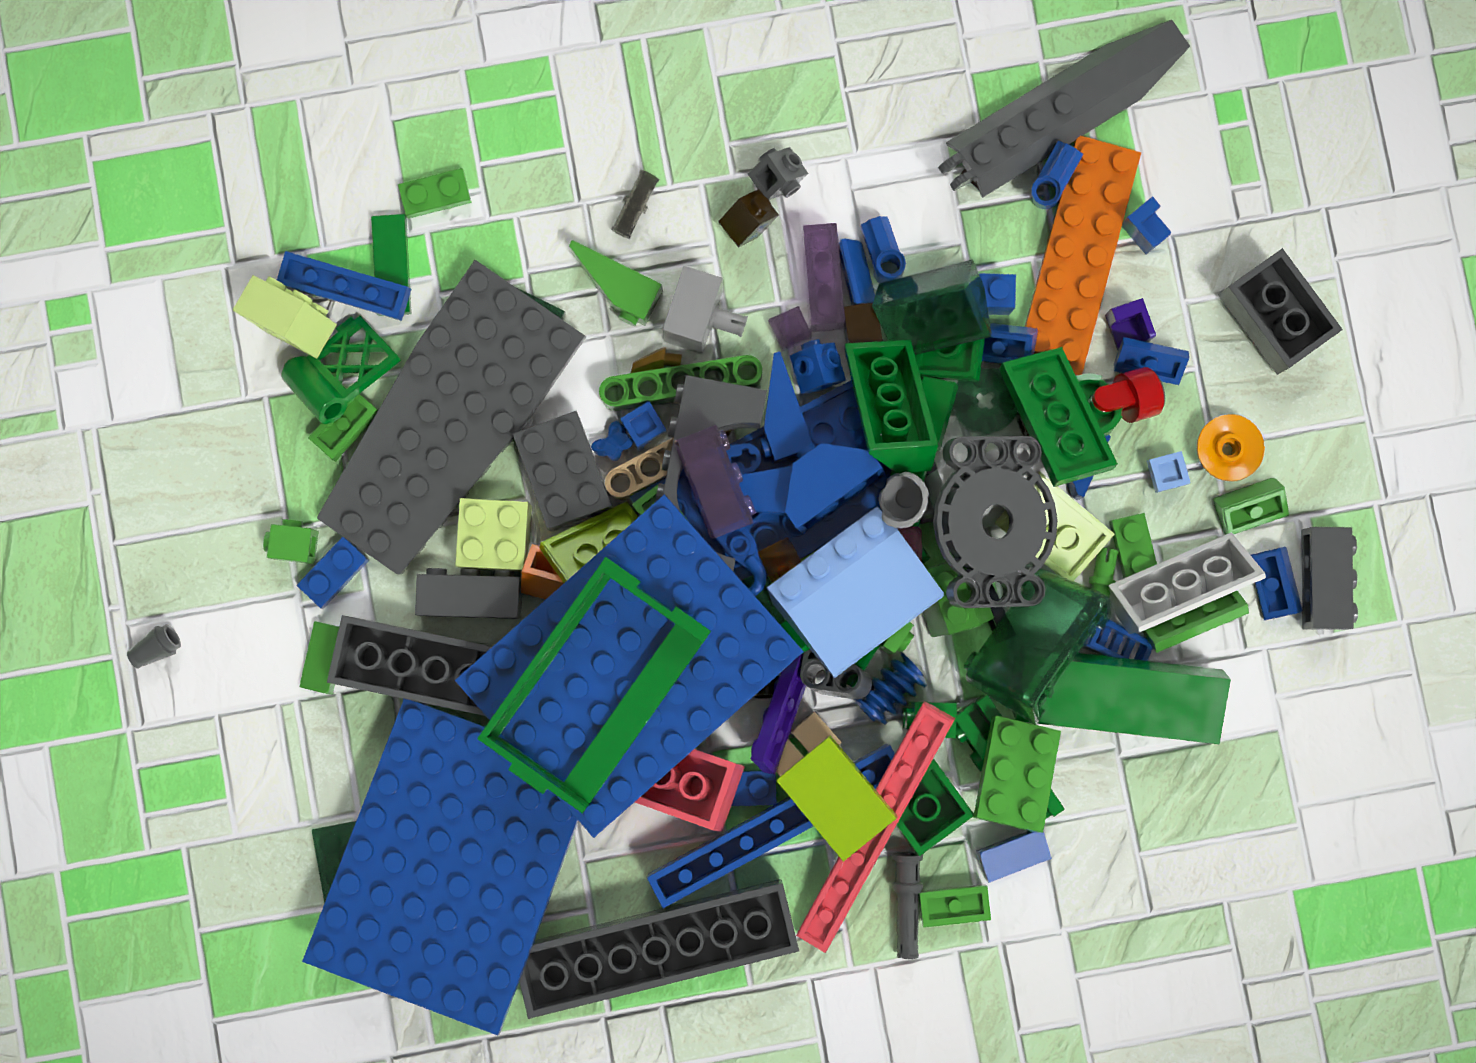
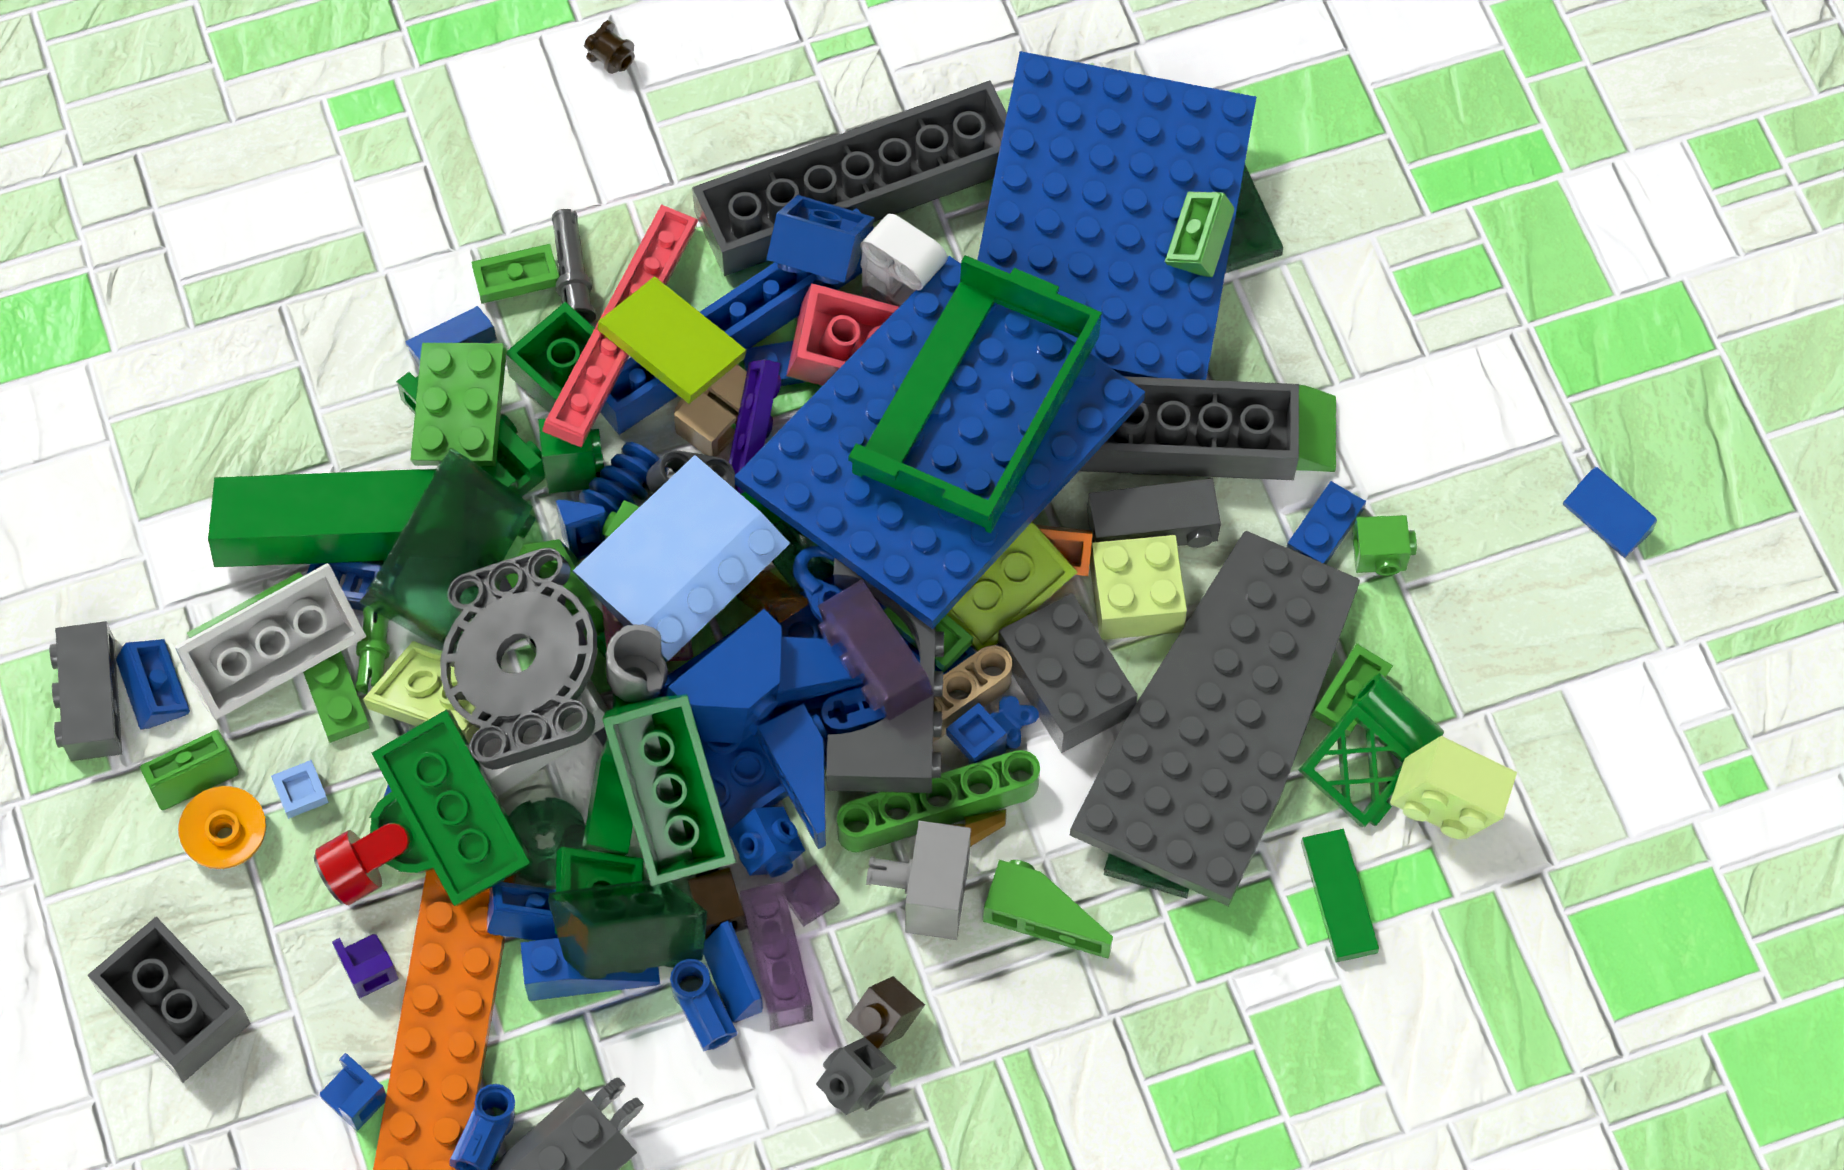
camera: 175 degrees right, 20 degrees down
dark grey cone [127,624,181,669] -> none
blue plate [276,251,412,321] -> none
bright green plate [398,168,472,219] -> none
clear smoke pin [611,170,659,239] -> none
blue plate [1114,337,1189,385] -> none
none -> blue slope [555,500,606,560]
none -> blue slope [766,195,874,284]
none -> white beam [860,214,948,307]
none -> bright green slope [1165,192,1234,277]
none -> blue slope [1563,467,1657,558]

